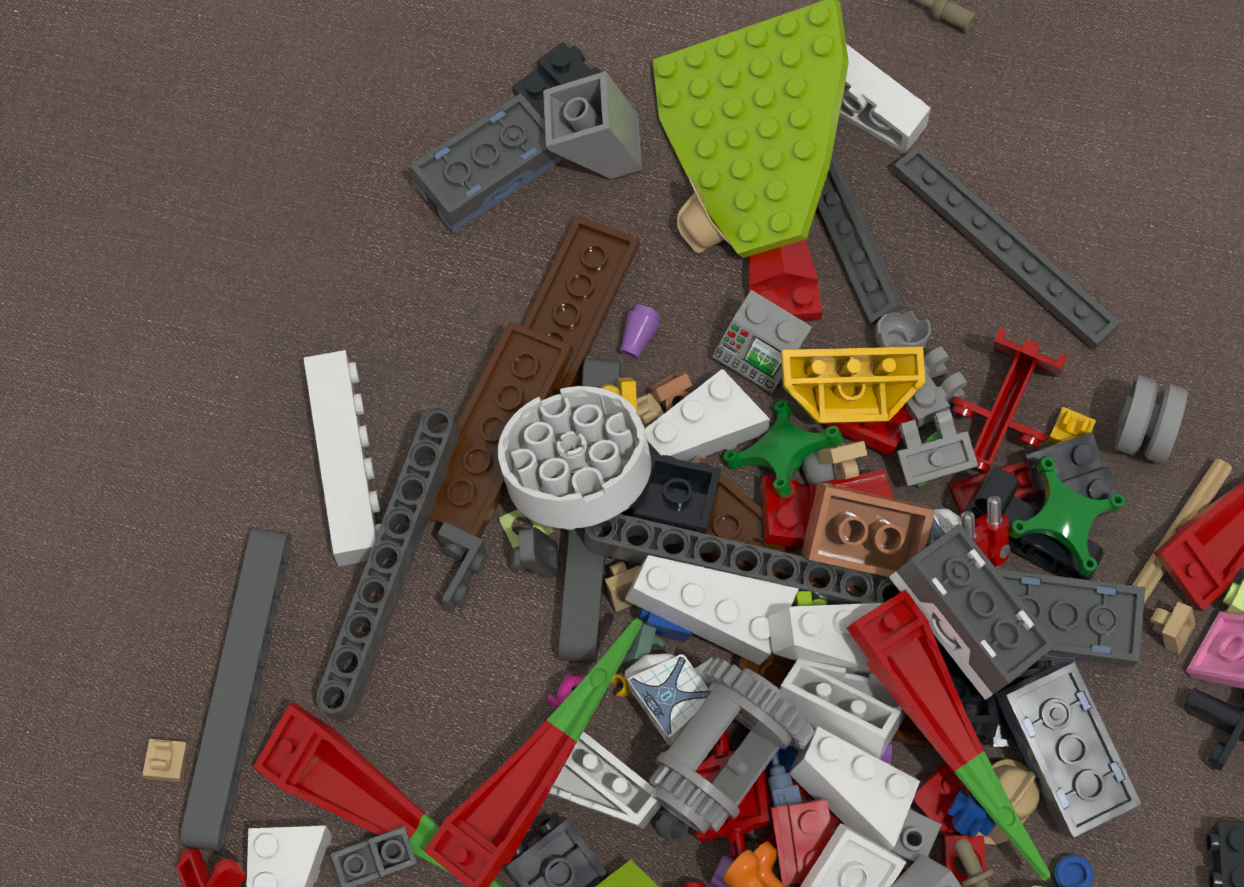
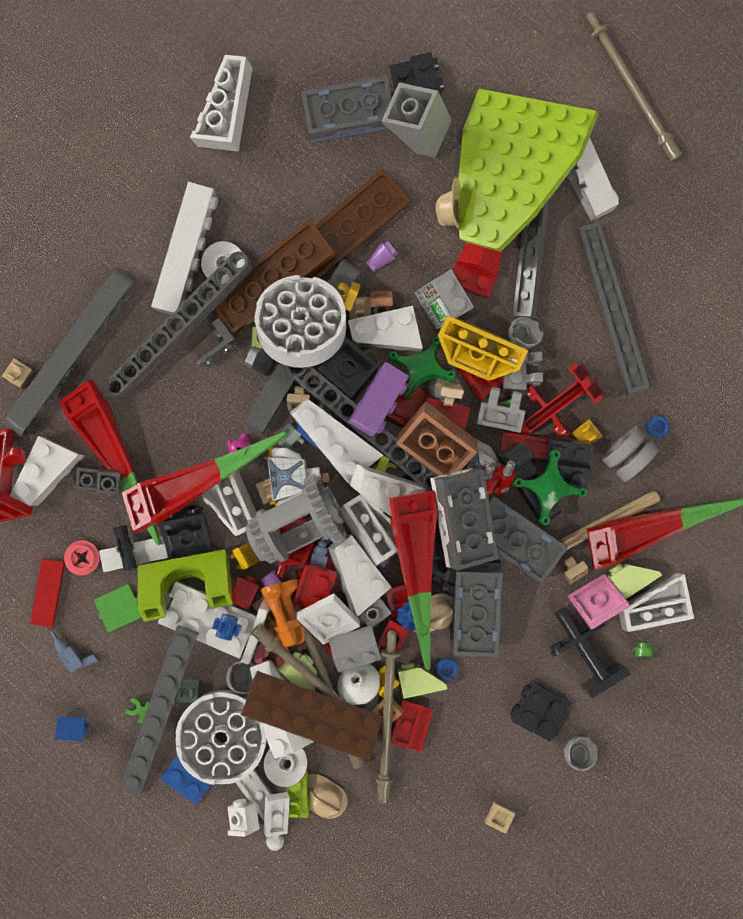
camera: 30 degrees right, 20 degrees up
none -> white wedge [190,55,252,151]
none -> white dish [201,241,245,284]
none -> yellow tile [230,543,260,570]
none -> tan tile [256,479,273,505]
none -> medium lavender wedge [348,362,409,437]
none -> blue tile [646,416,669,438]

